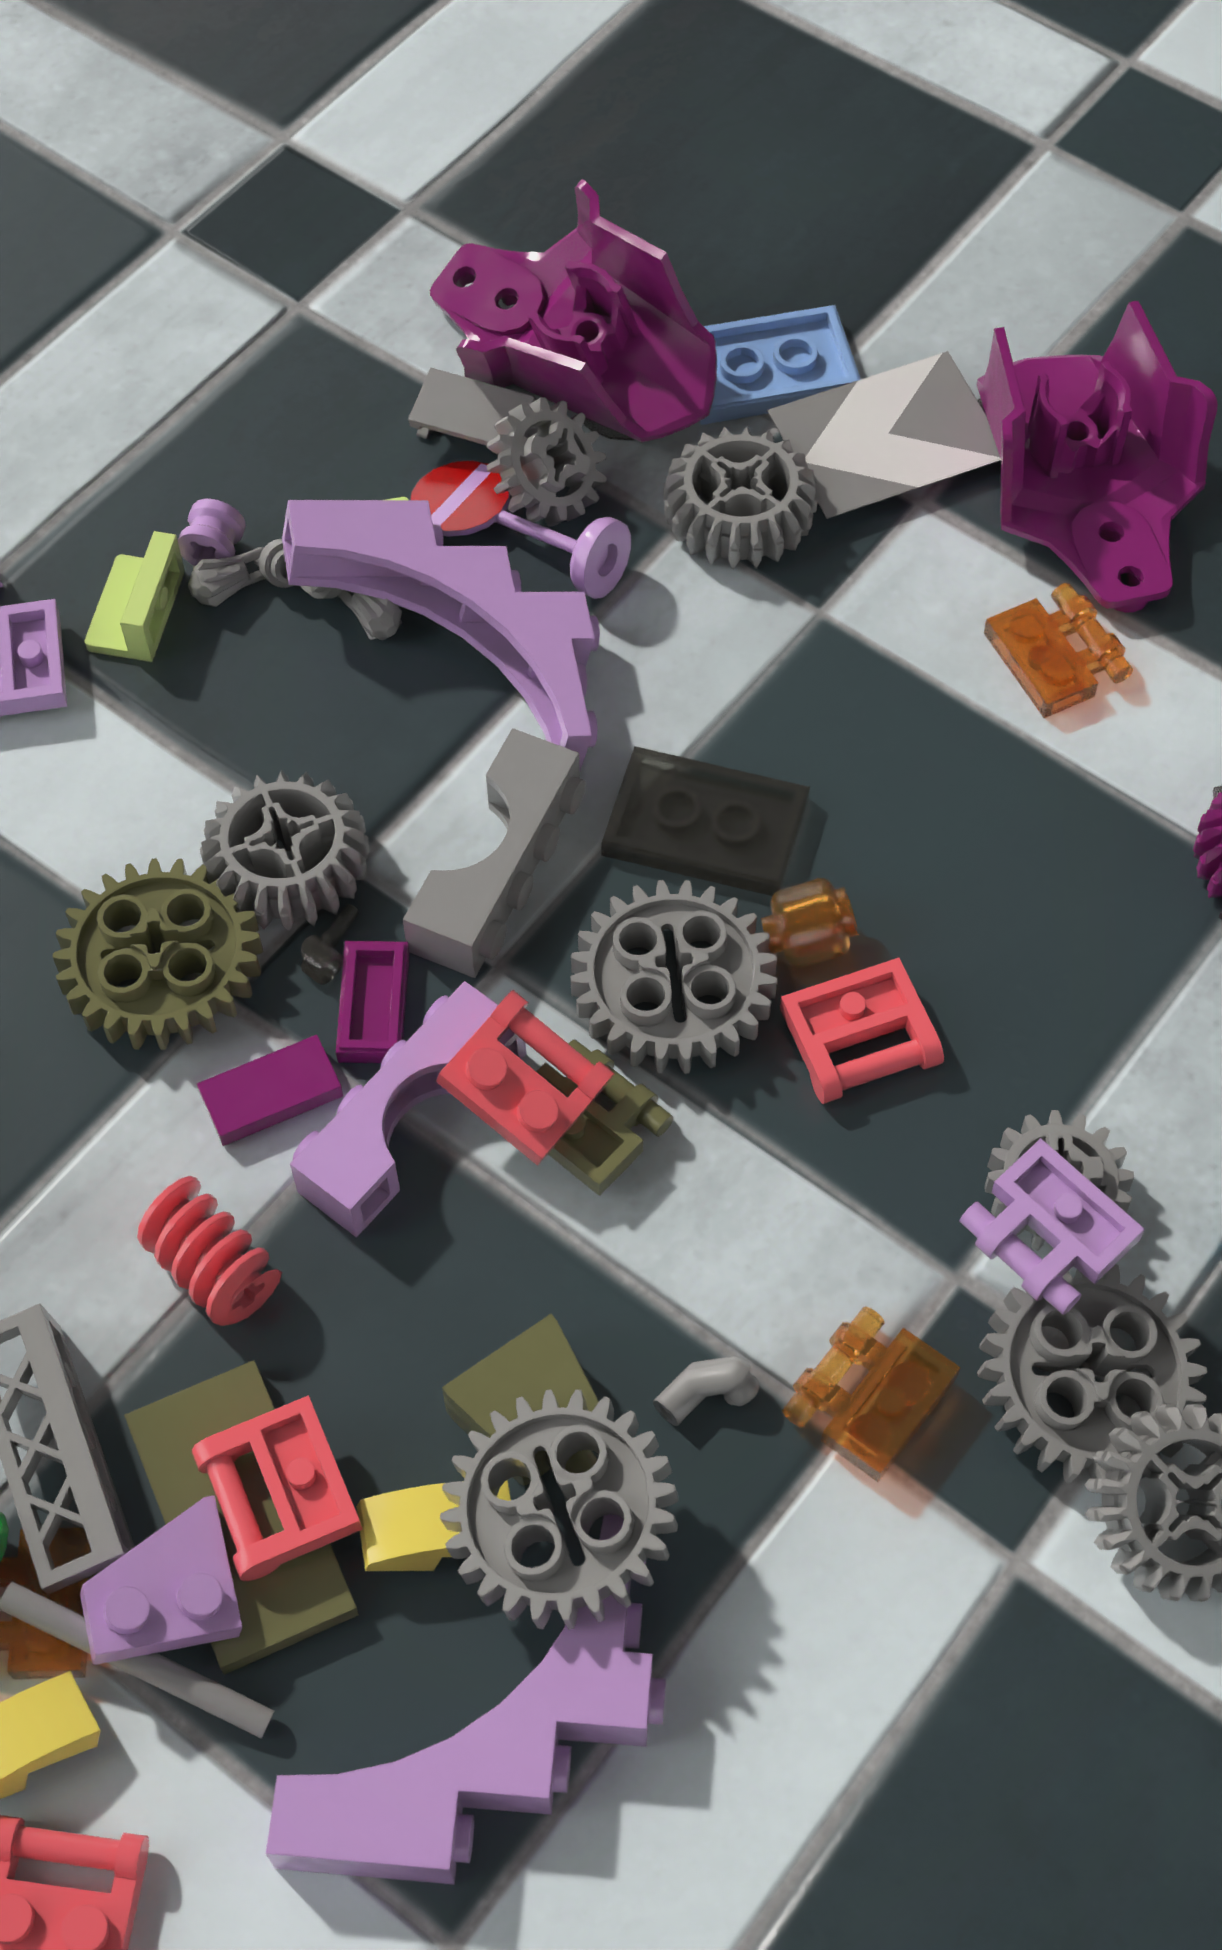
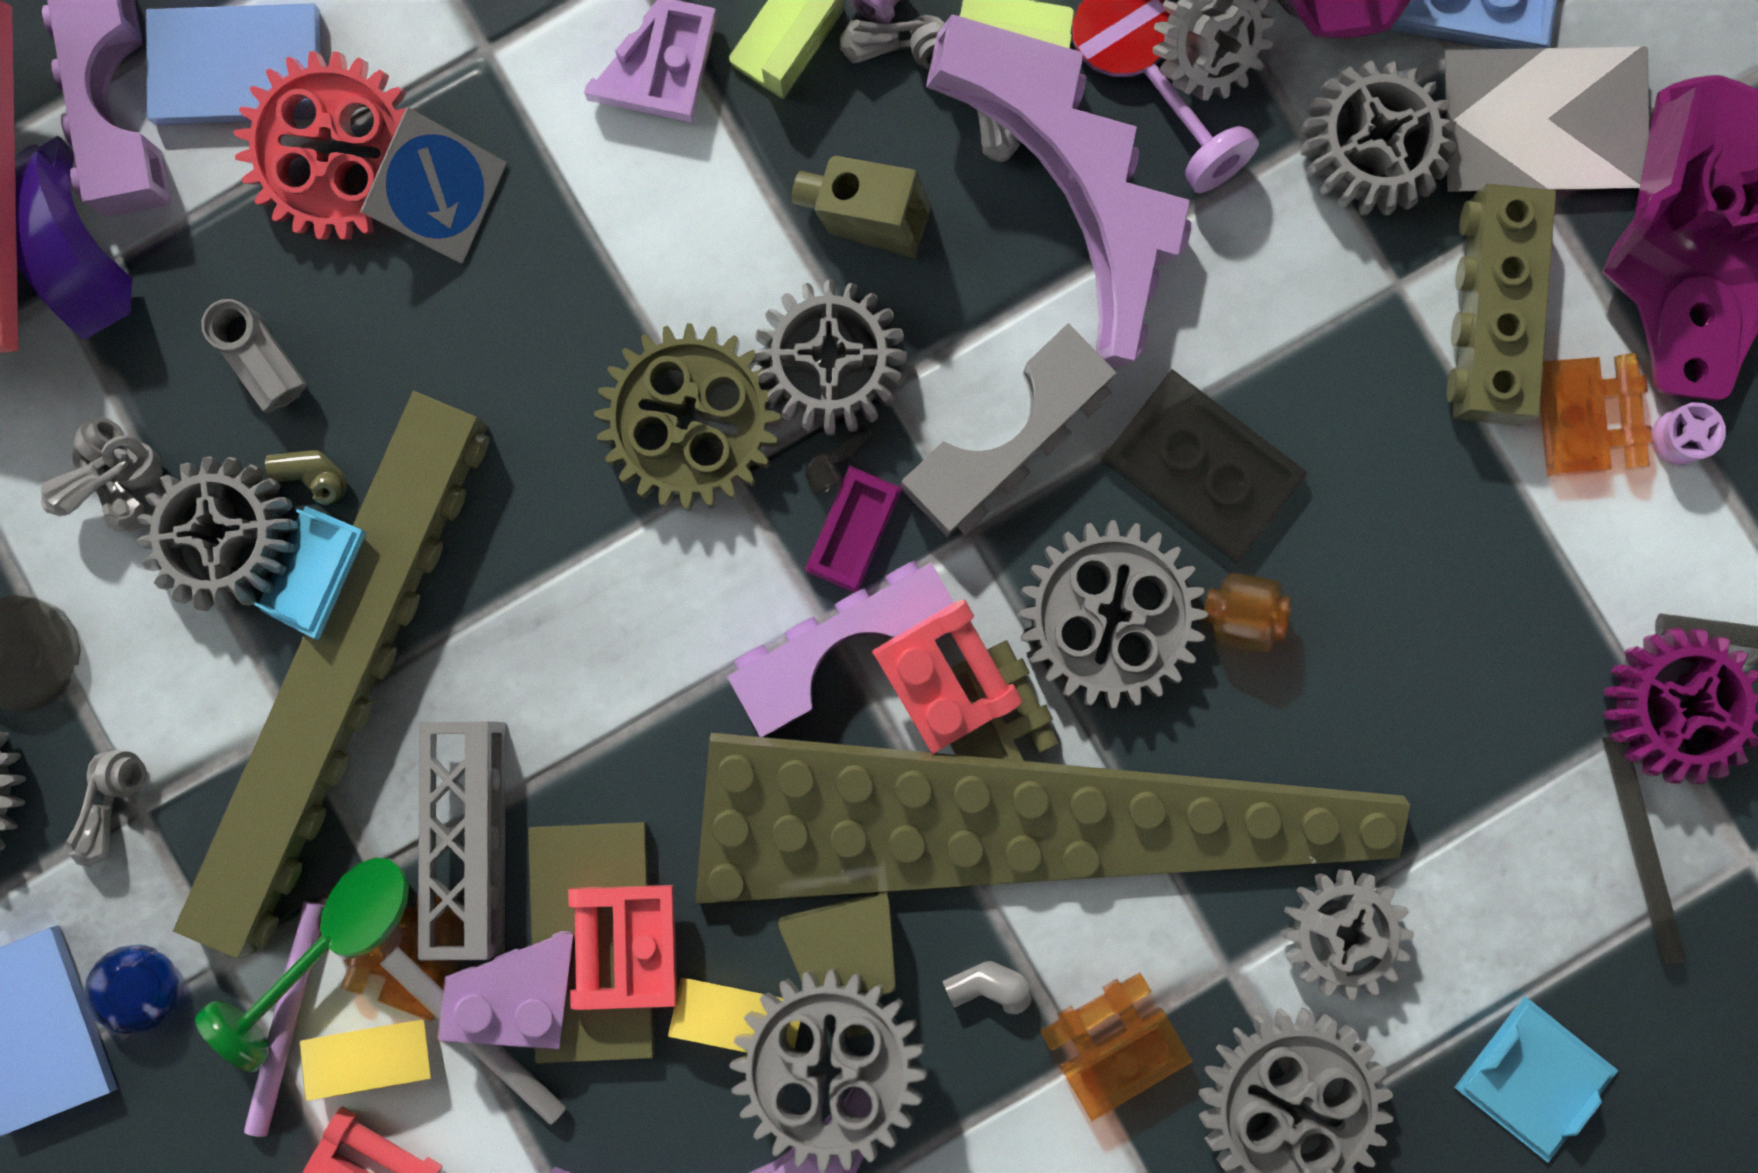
camera: 20 degrees right, 25 degrees up
coral piece [137,1176,282,1326] -> none
magenta tile [197,1034,343,1146] -> none
coral plate [780,958,944,1104] -> none
lavender plate [959,1138,1145,1315] -> none
none -> olive wing [695,733,1410,904]
none -> olive torso [792,156,932,259]
none -> olive brick [1446,183,1556,426]
none -> lavender wheel [1651,402,1726,465]

